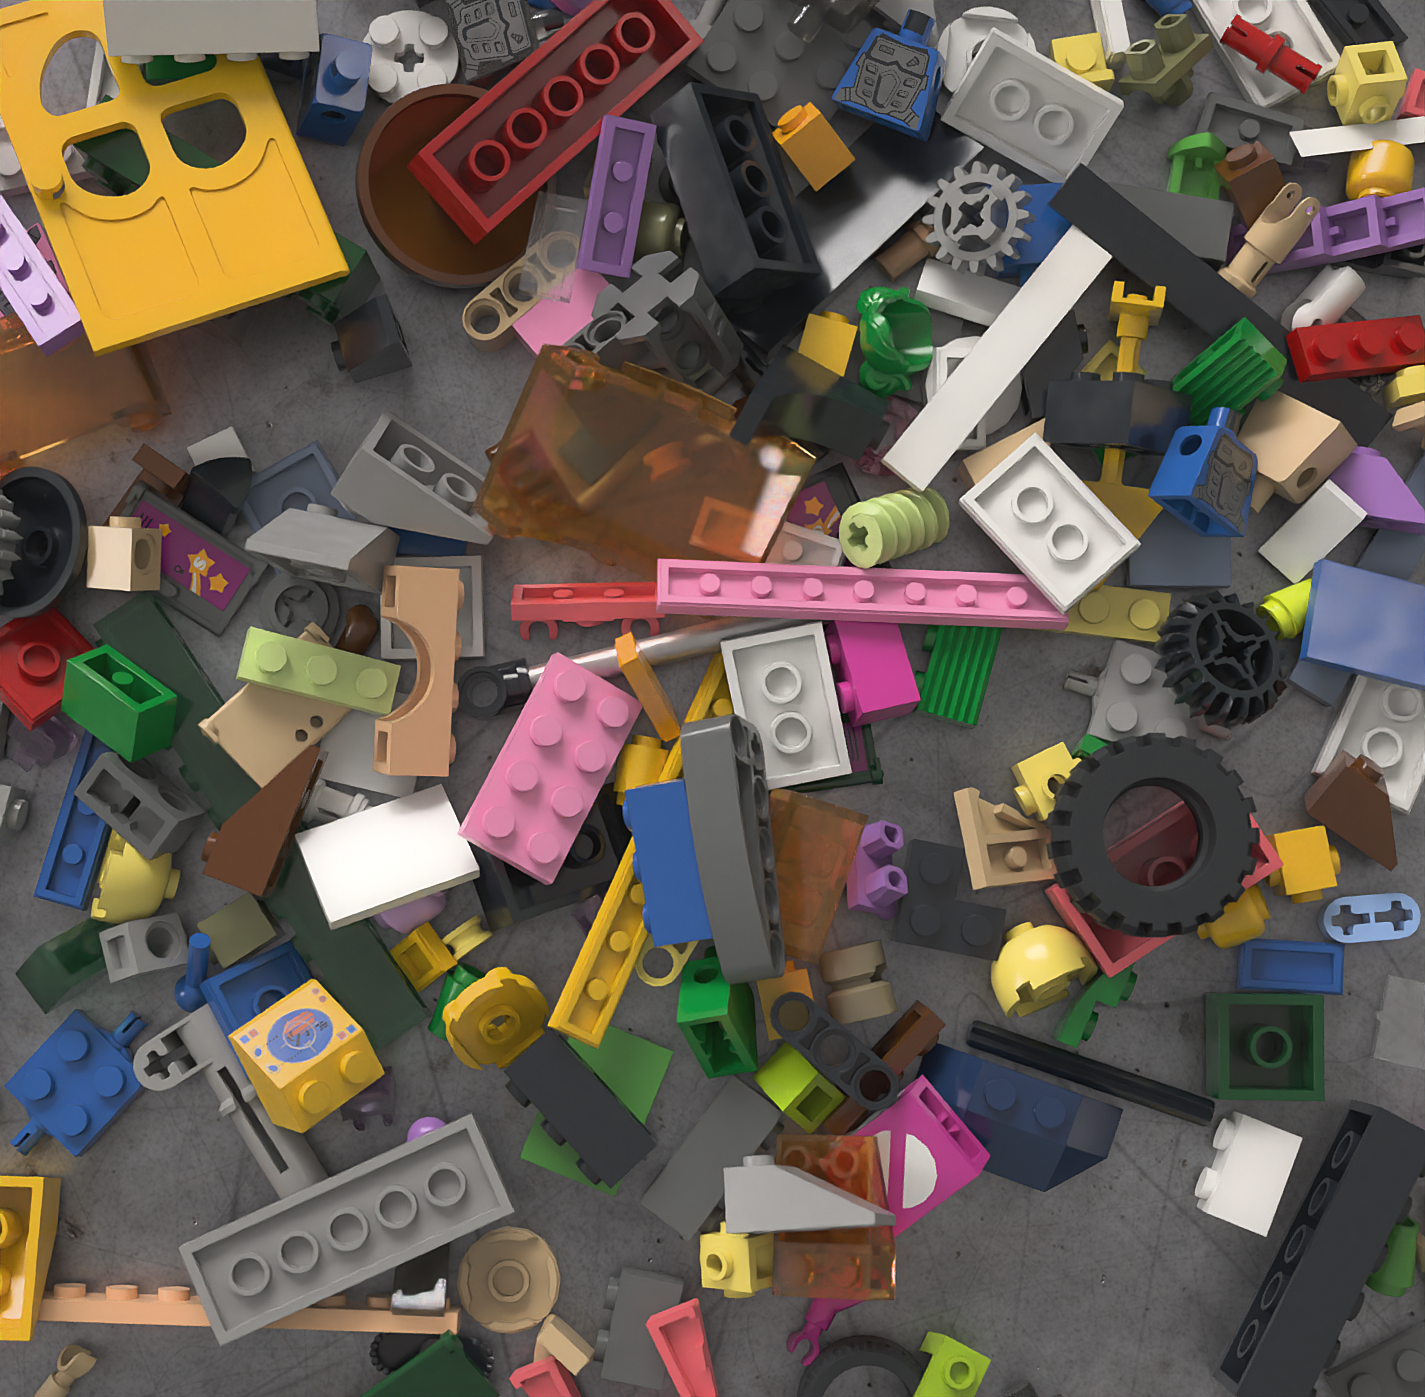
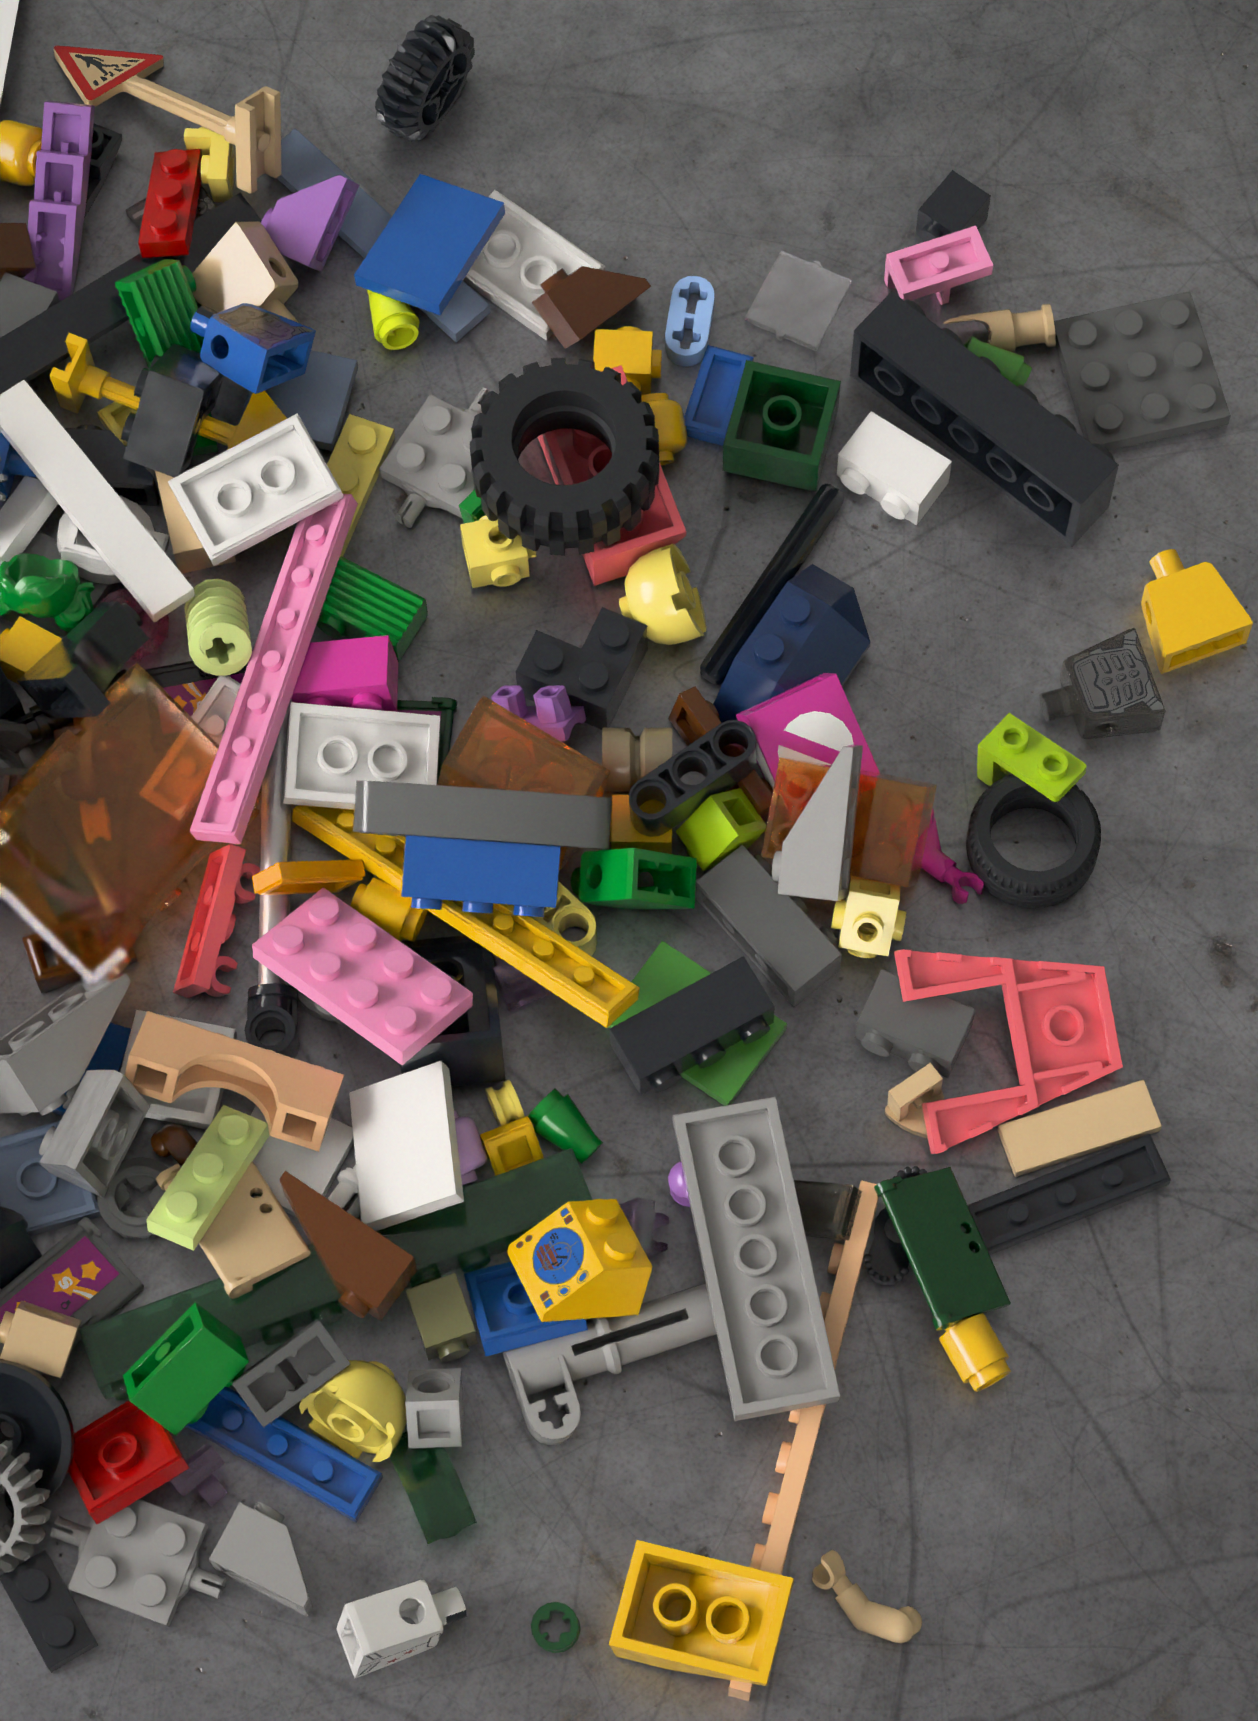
camera: 75 degrees left, 15 degrees down
blue plate [4,1009,148,1157] -> none
blue bar [174,933,211,1013] -> none
yellow plate [442,967,549,1070] -> none
tan tile [457,1226,562,1334] -> none
tan wing [953,787,1058,890] -> none
green slope [1050,962,1138,1048] -> none
black gear [1153,590,1291,729] -> none
tan piece [1217,183,1320,298] -> none
white tile [1258,479,1367,584] -> none
white piece [1280,264,1366,332] -> none

